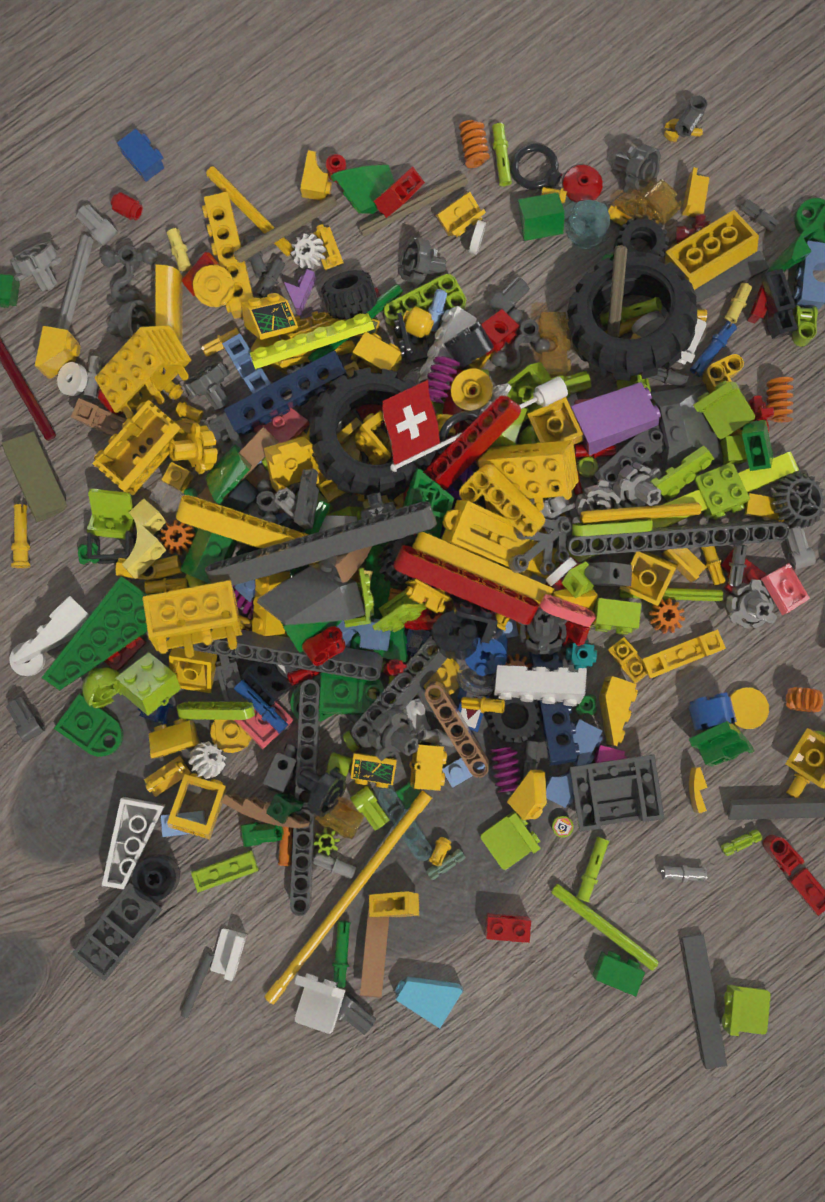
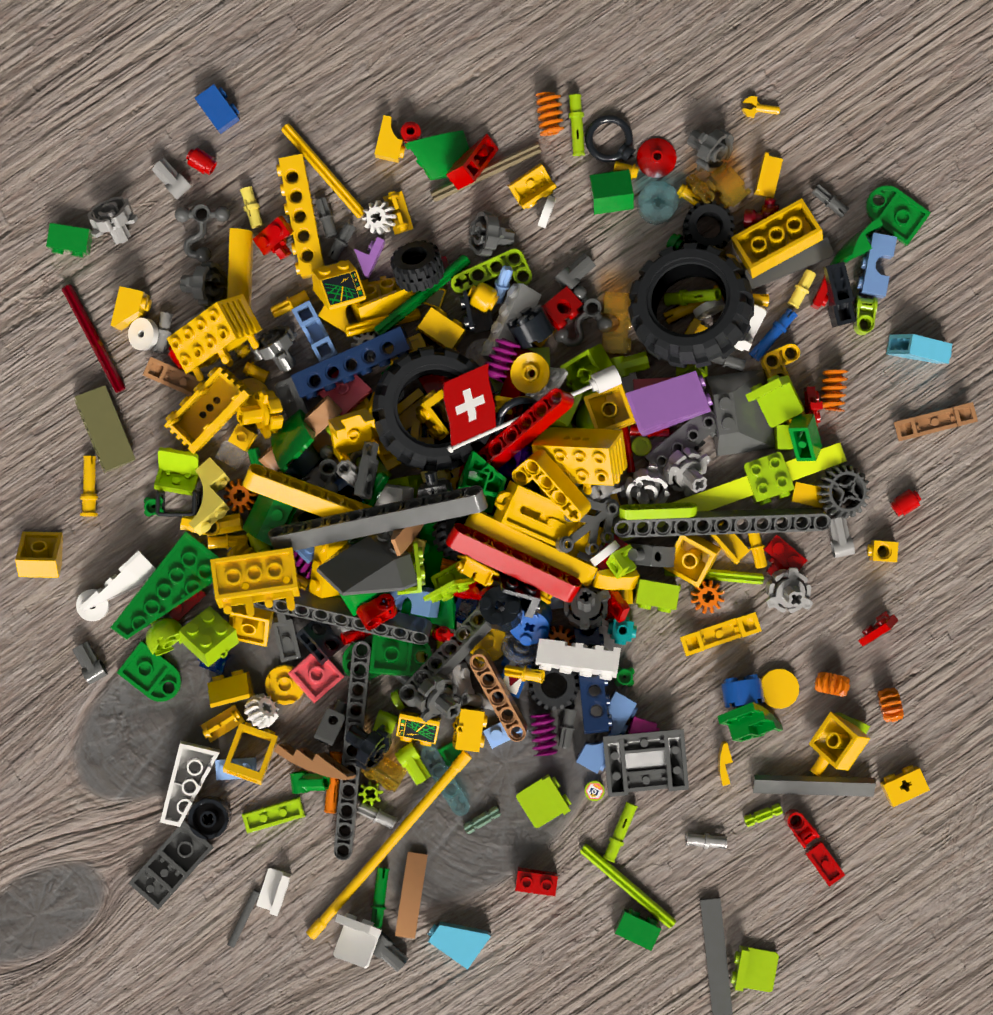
camera: 10 degrees right, 5 degrees up
light grey axle [57,235,93,331] -> none
lime beam [177,702,255,720] -> none
yellow tile [193,265,235,308] -> none
dark tan axle [234,195,337,263] -> none
blue pin [234,679,288,734] -> none
neon yellow plate [250,313,375,369] -> none
dark green bracket [266,792,304,824] -> none
yellow arch [369,891,419,918] -> none
yellow pin [429,837,451,866] -> none
yellow slope [507,770,547,820] -> none
coral beam [539,594,596,627] -> none
yellow axle [580,502,702,524] -> none
yellow slope [599,676,638,746] -> none
dark tan axle [607,246,627,338] -> none
yellow slope [608,637,648,684] -> none
lime wing [650,445,714,501] -> none
dark grey piece [675,95,708,137] -> none
dark grey axle [729,544,748,587] -> none
coral plate [761,563,810,615] -> none

